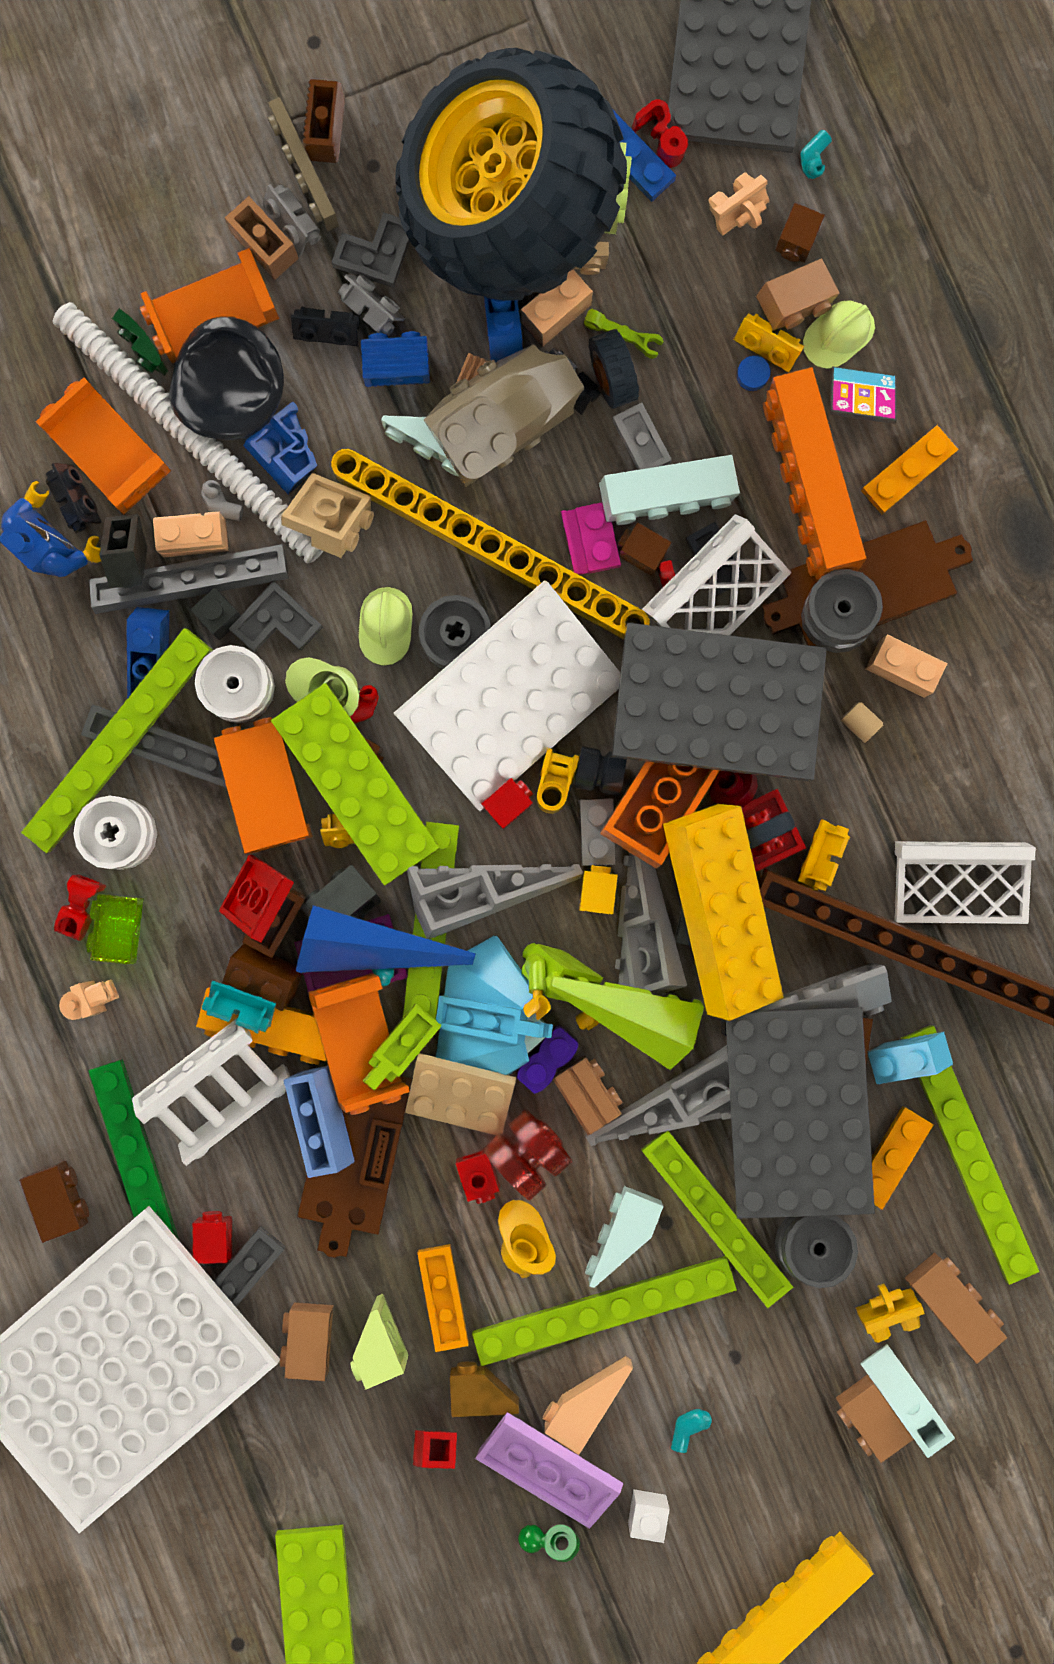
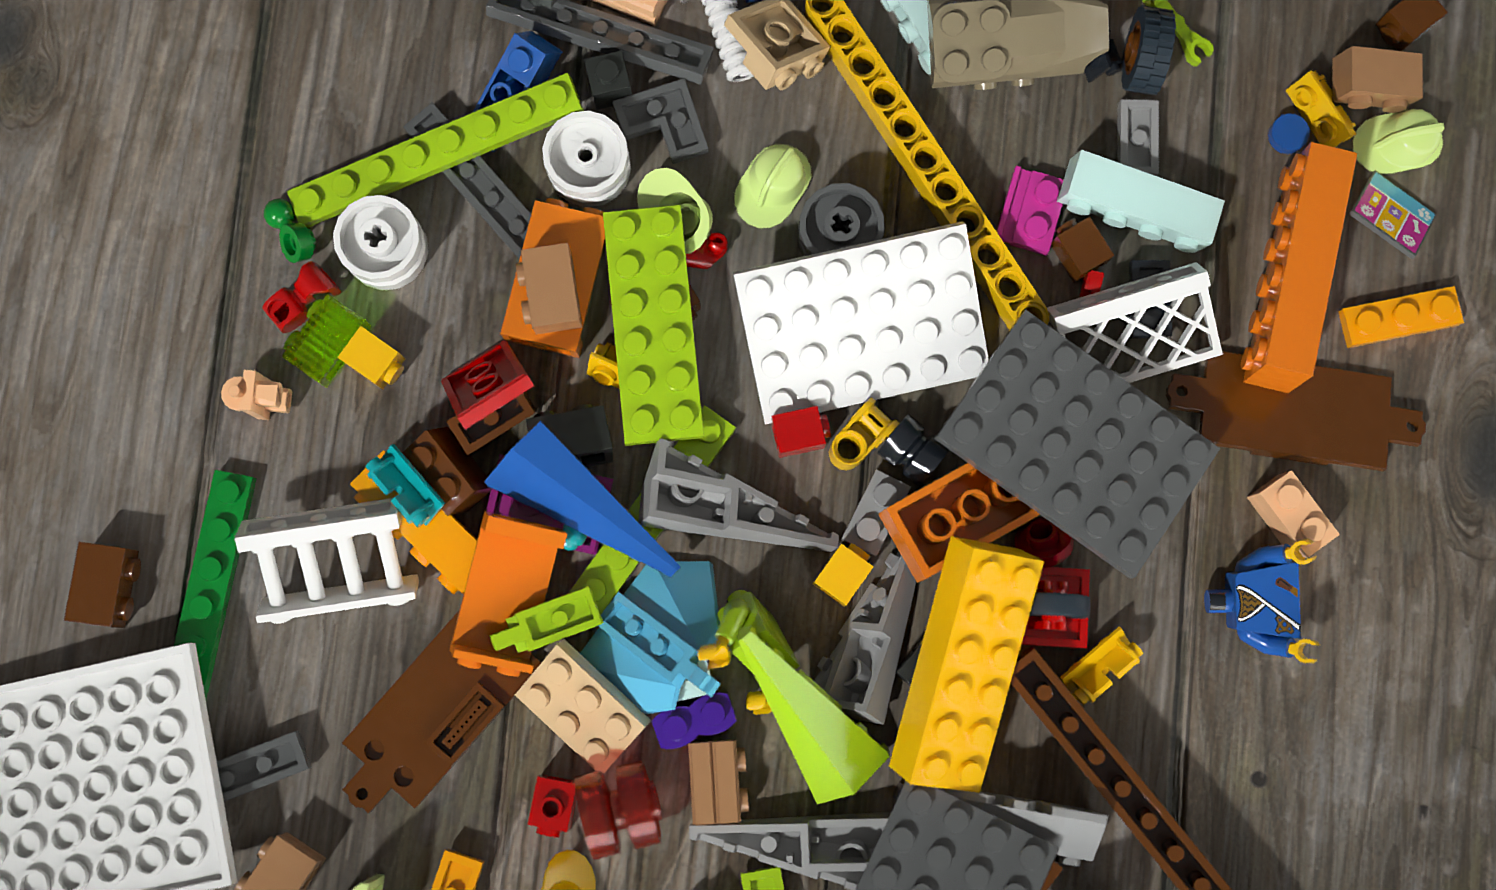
camera: 25 degrees right, 5 degrees down
red brick [192,1211,232,1264] -> none
medium blue brick [283,1066,355,1178] -> none
dark grey wheel [801,569,883,653] -> none
tan brick [840,702,883,743] -> none
white fence [895,841,1036,924] -> none
none -> green plate [263,198,316,263]
none -> yellow brick [338,326,405,390]
none -> medium nougat brick [516,243,583,335]
none -> blue torso [1204,538,1320,663]

